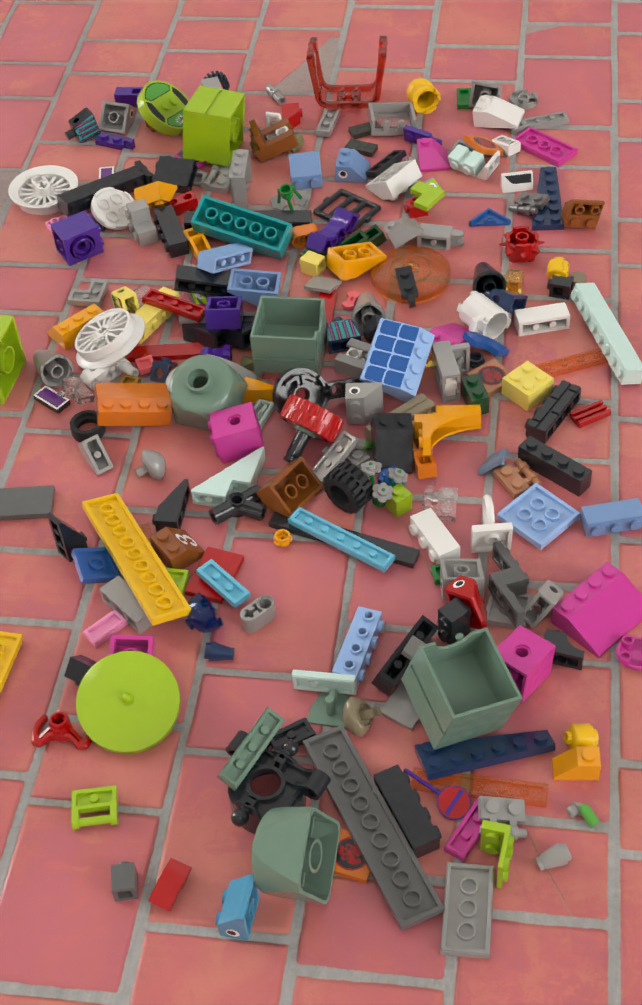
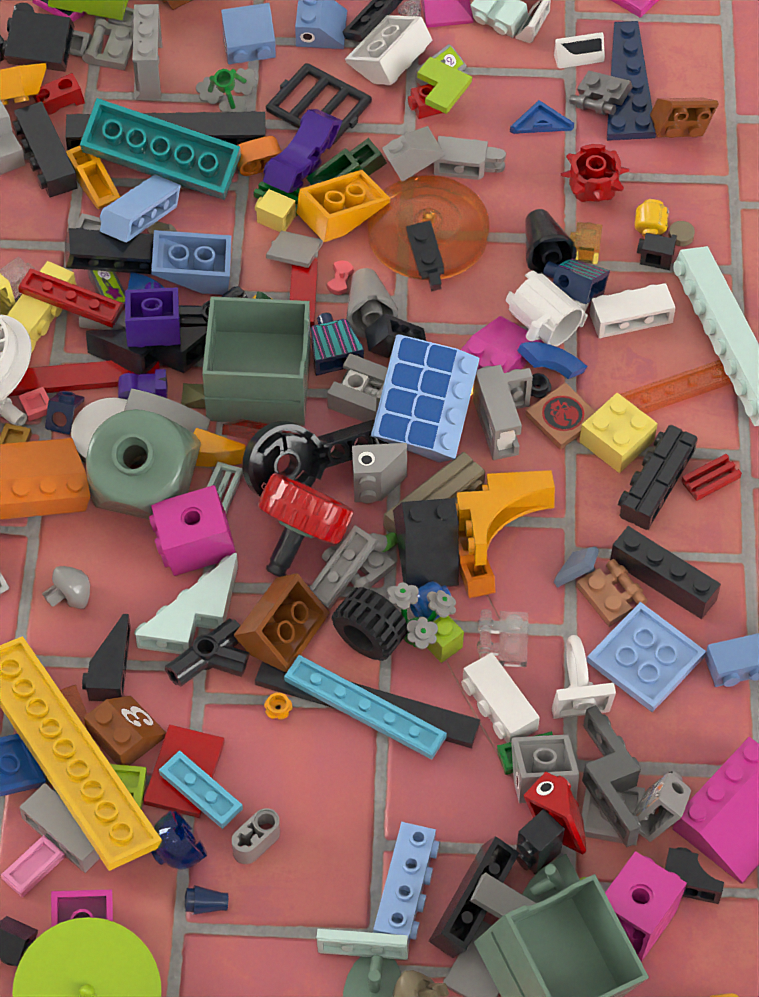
camera: 10 degrees left, 10 degrees up
dark green brick [460,373,490,415] -> none

